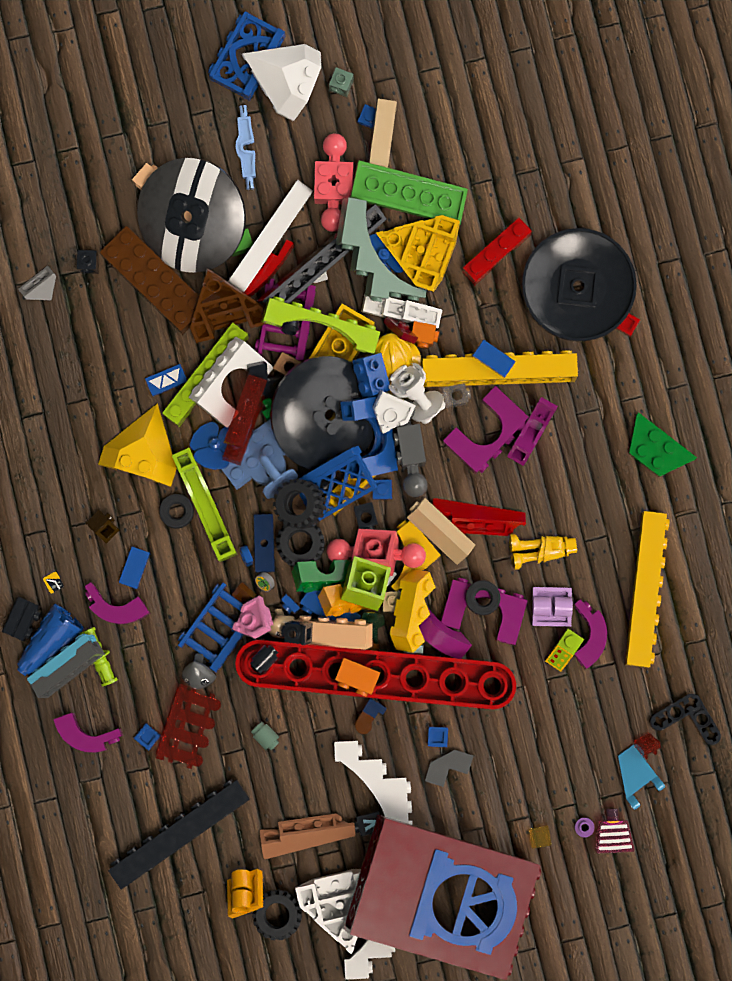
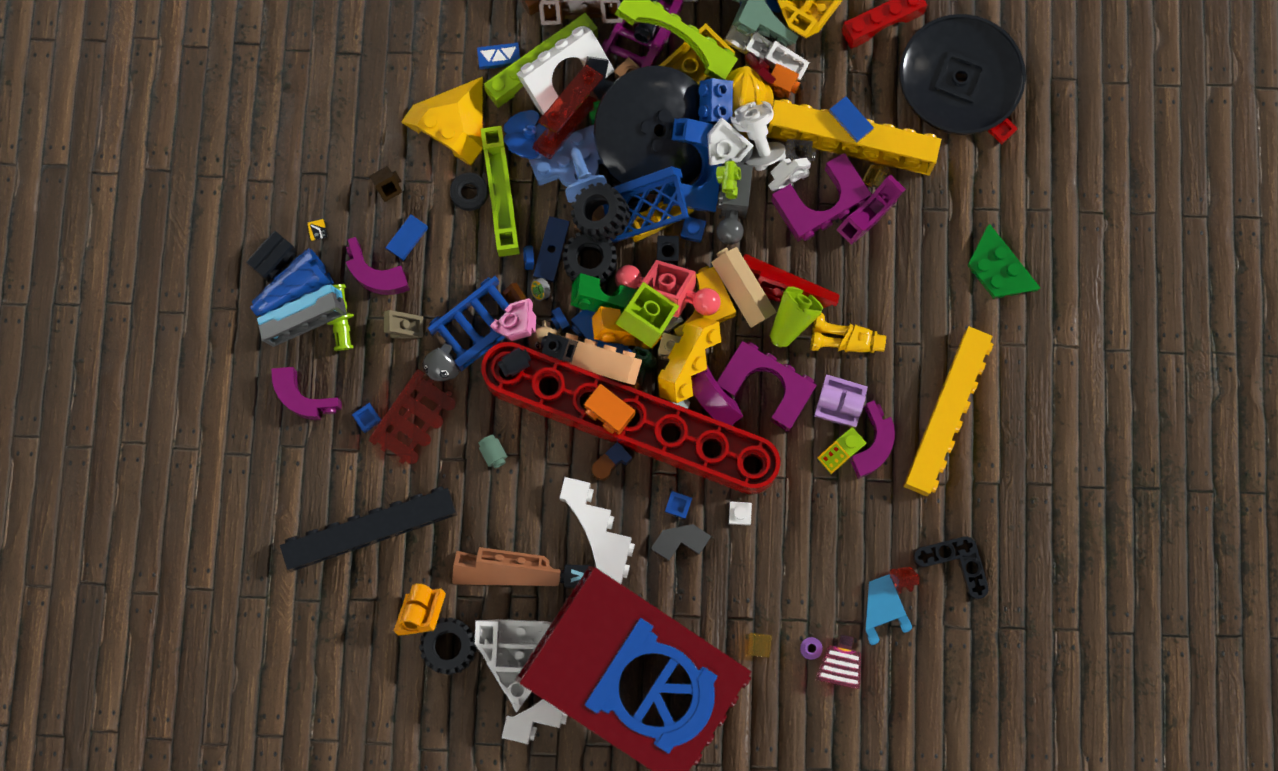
camera: 15 degrees right, 5 degrees down
black tyre [465,580,501,615] -> none
none -> dark tan slope [384,310,423,338]
none -> lime plate [716,161,741,199]
none -> white plate [729,502,752,526]
none -> white plate [768,158,811,191]
none -> lime cone [769,287,823,348]
none -> clear yellow tile [863,165,889,188]

